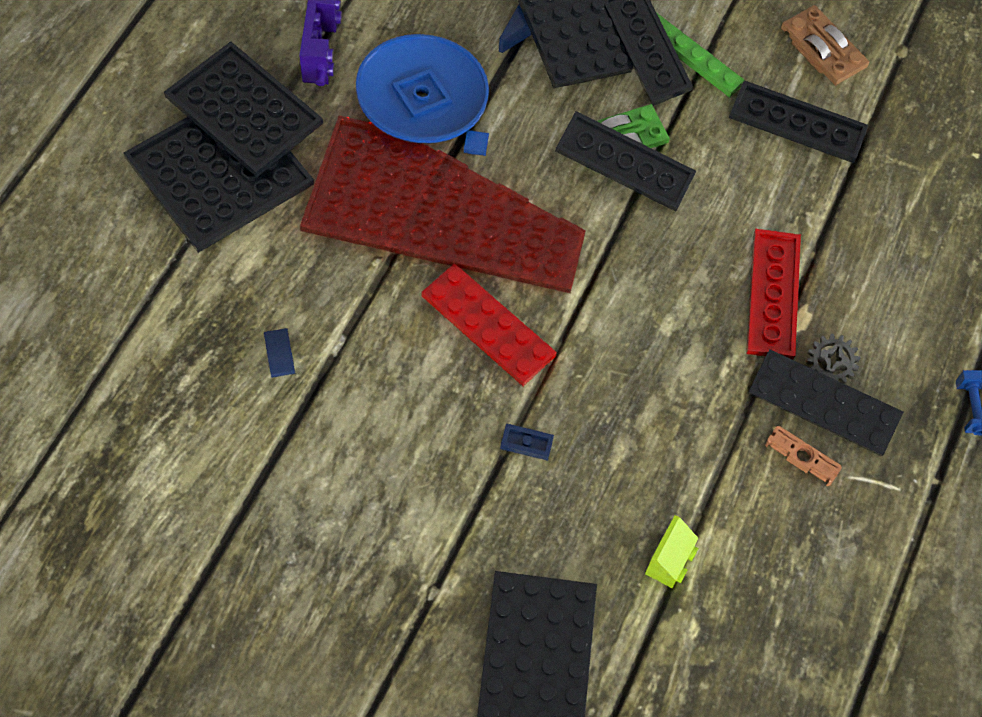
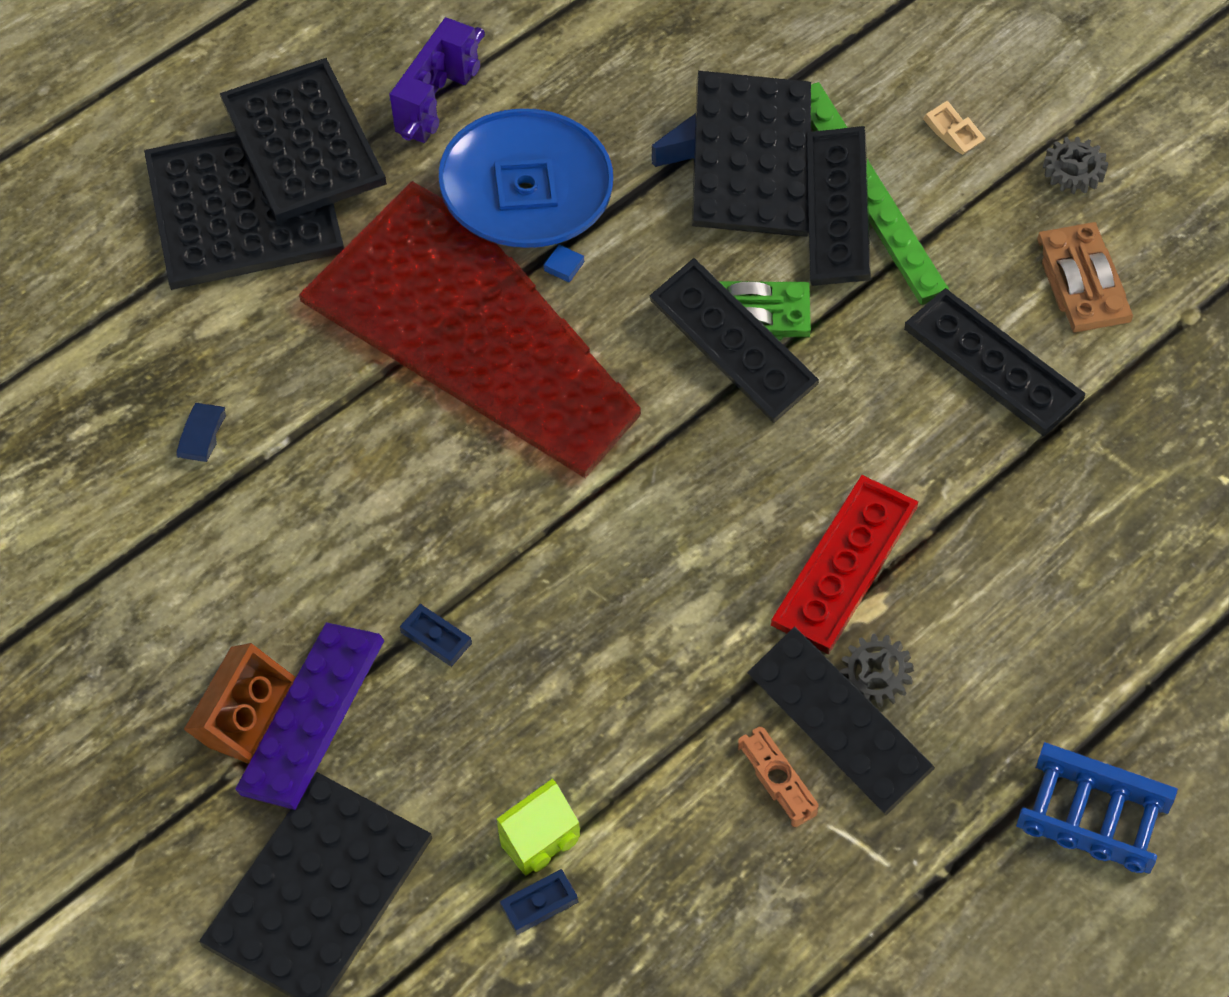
camera: 30 degrees right, 5 degrees down
red plate [421,263,557,387] -> none
none -> dark orange slope [184,643,296,764]
none -> dark purple plate [235,622,384,810]
none -> dark blue plate [500,869,579,935]

